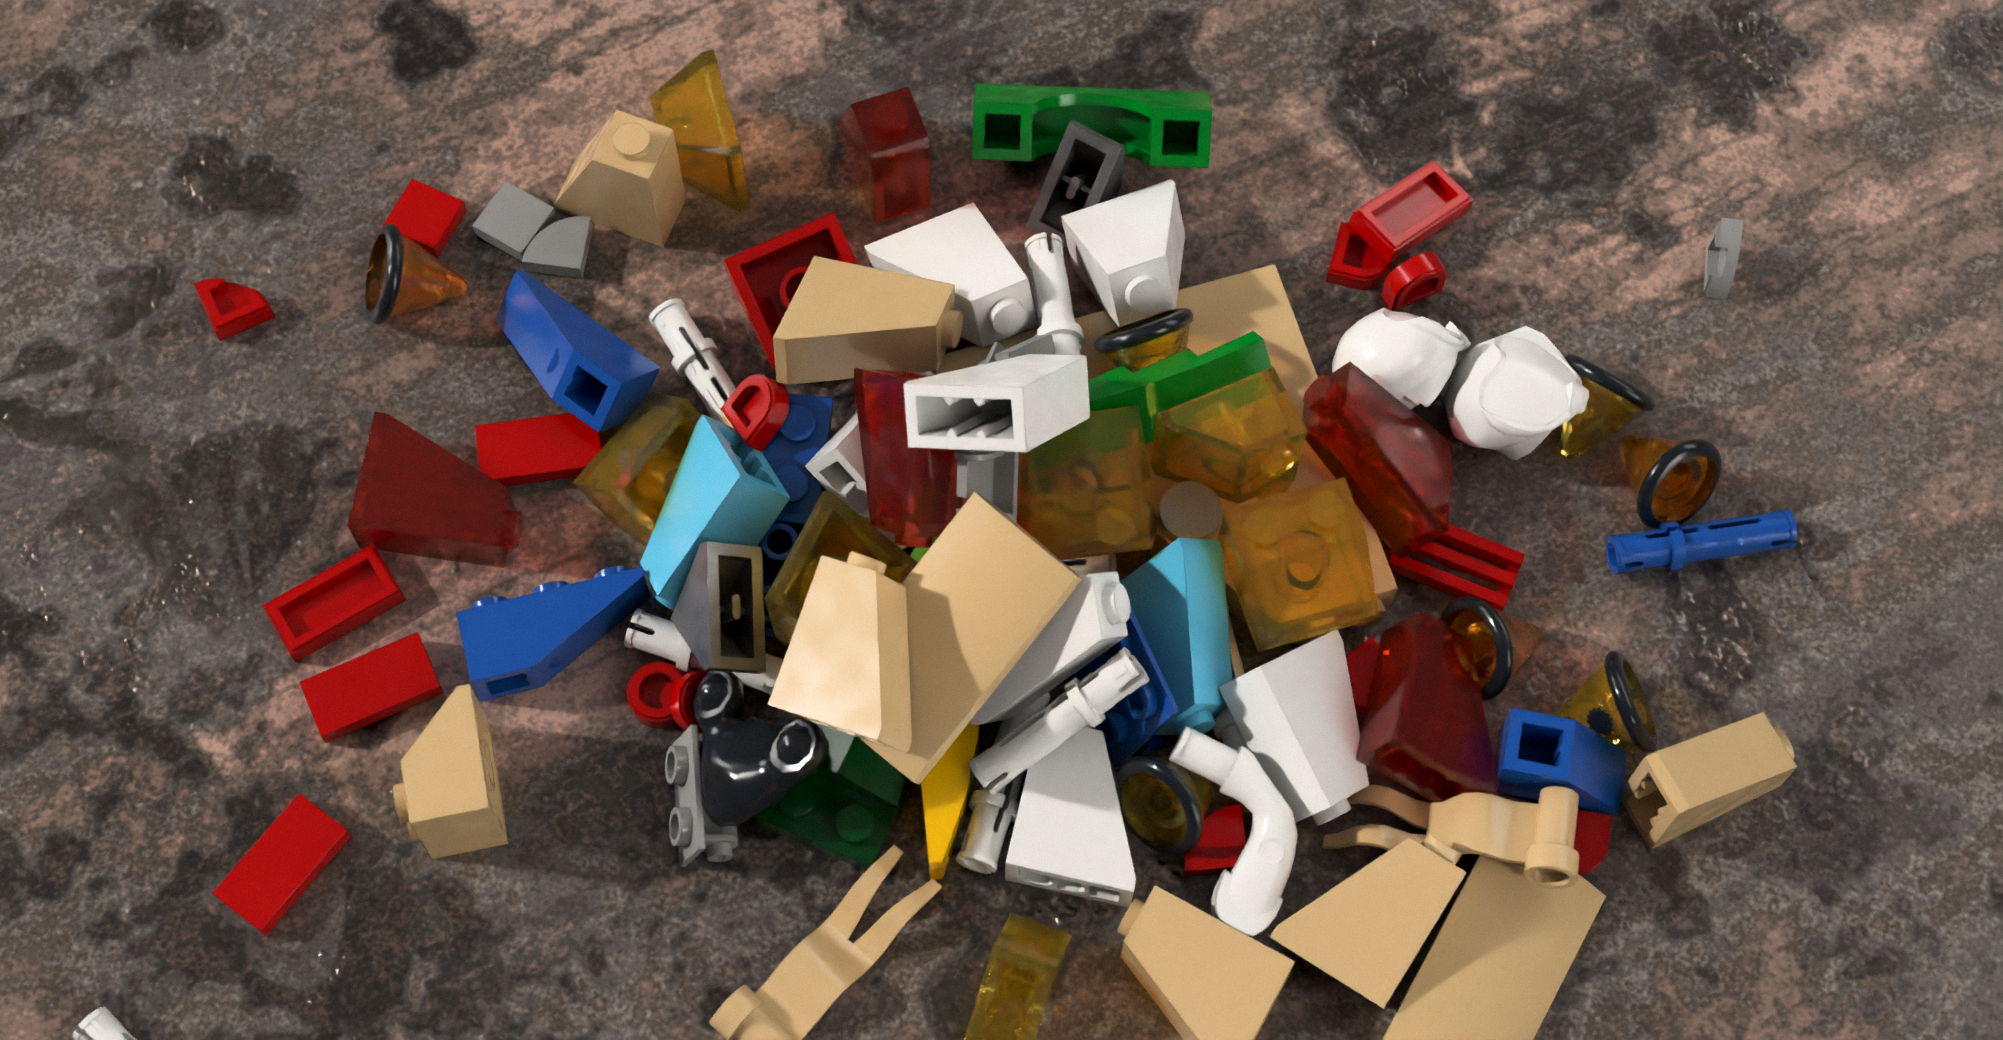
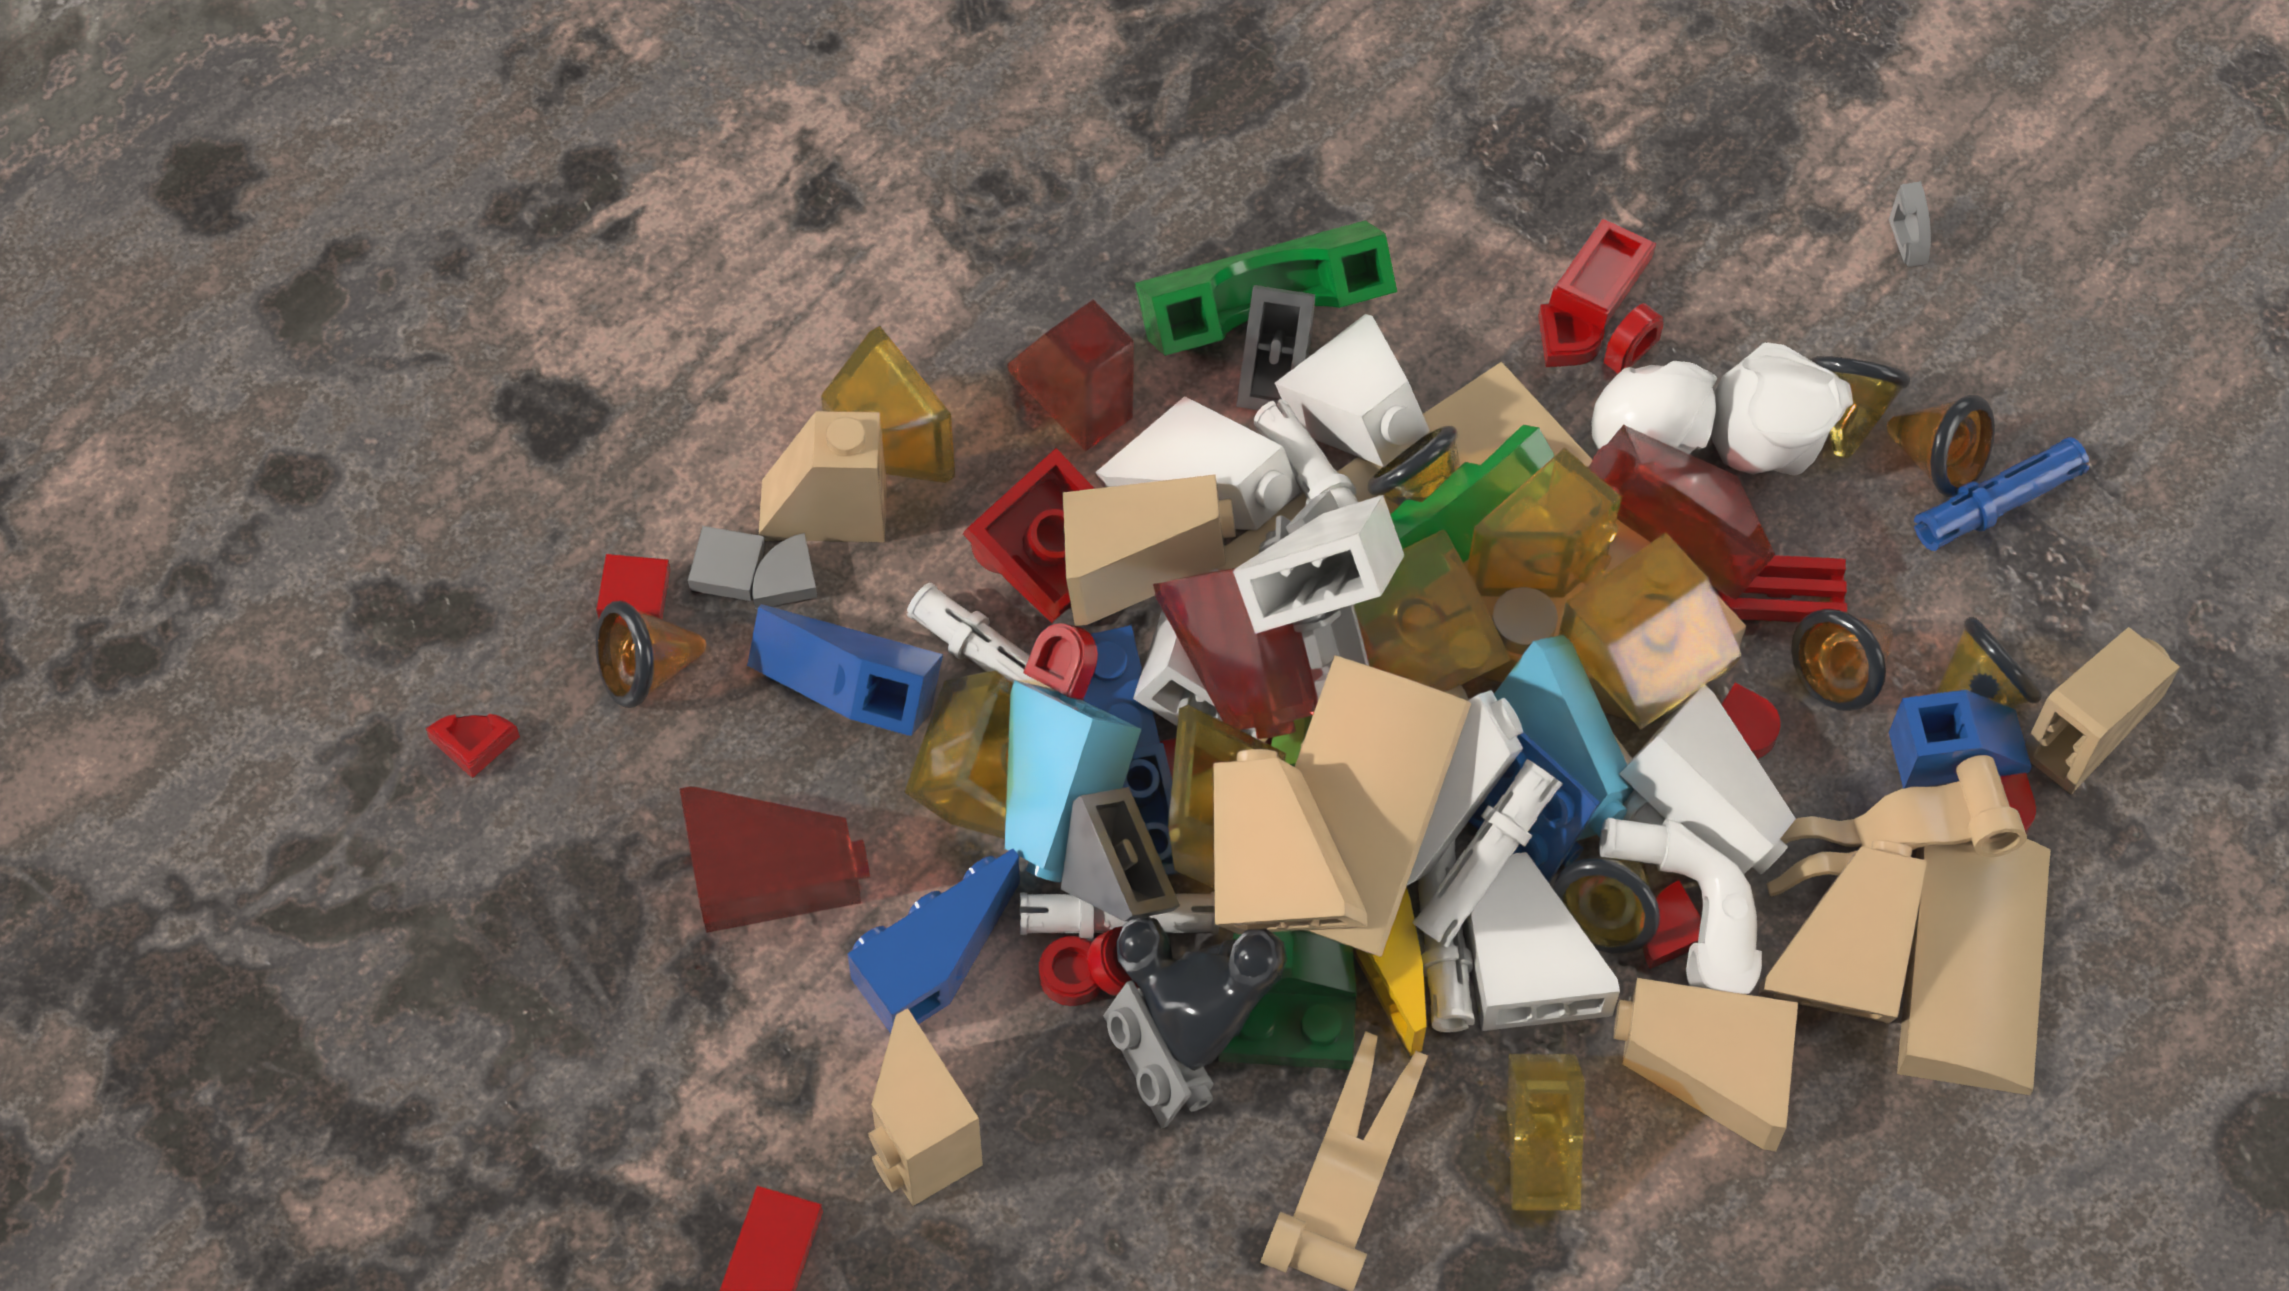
camera: 20 degrees left, 5 degrees down
red tile [262,544,406,662] -> none
red tile [299,632,444,743] -> none
red tile [475,413,605,489] -> none
clear red slope [1355,610,1499,802] -> none

